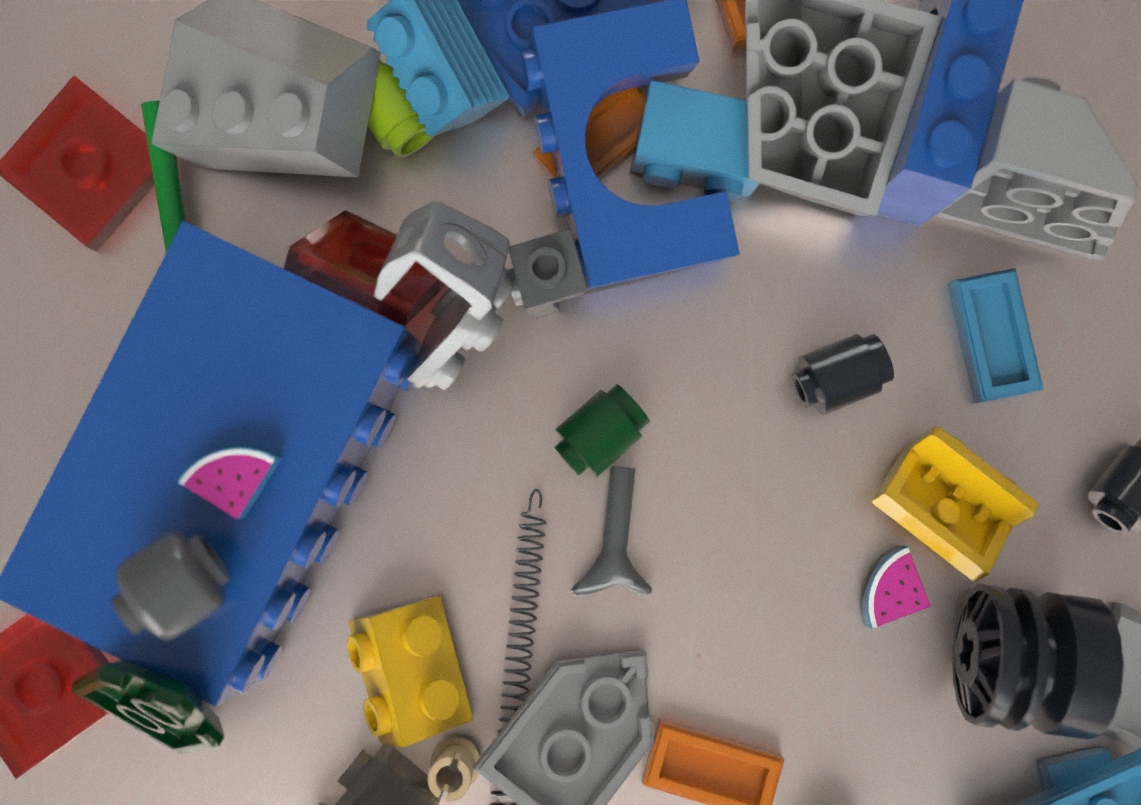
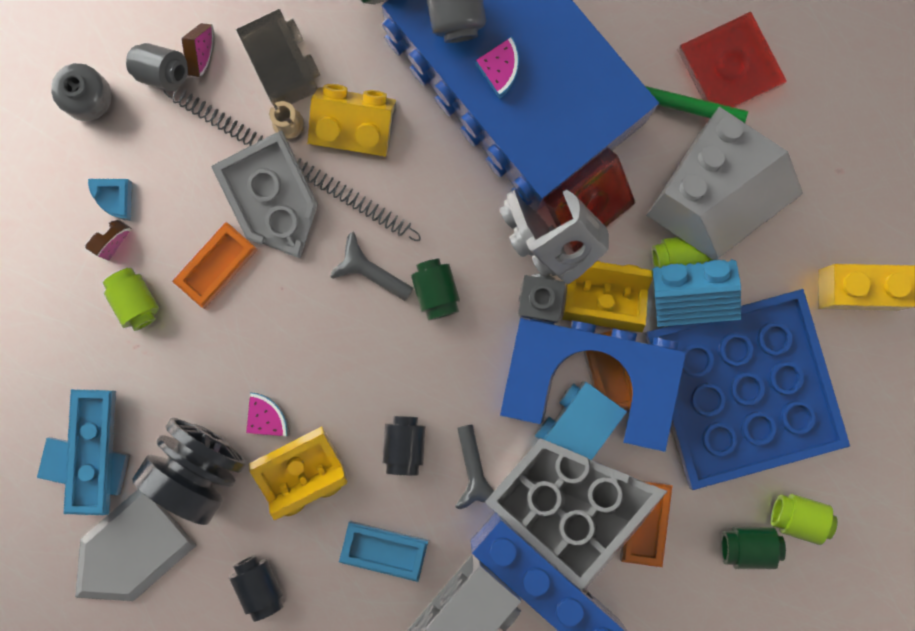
camera: 115 degrees right, 0 degrees up
none -> dark grey piece [455,424,494,509]
none -> yellow bracket [562,260,653,333]

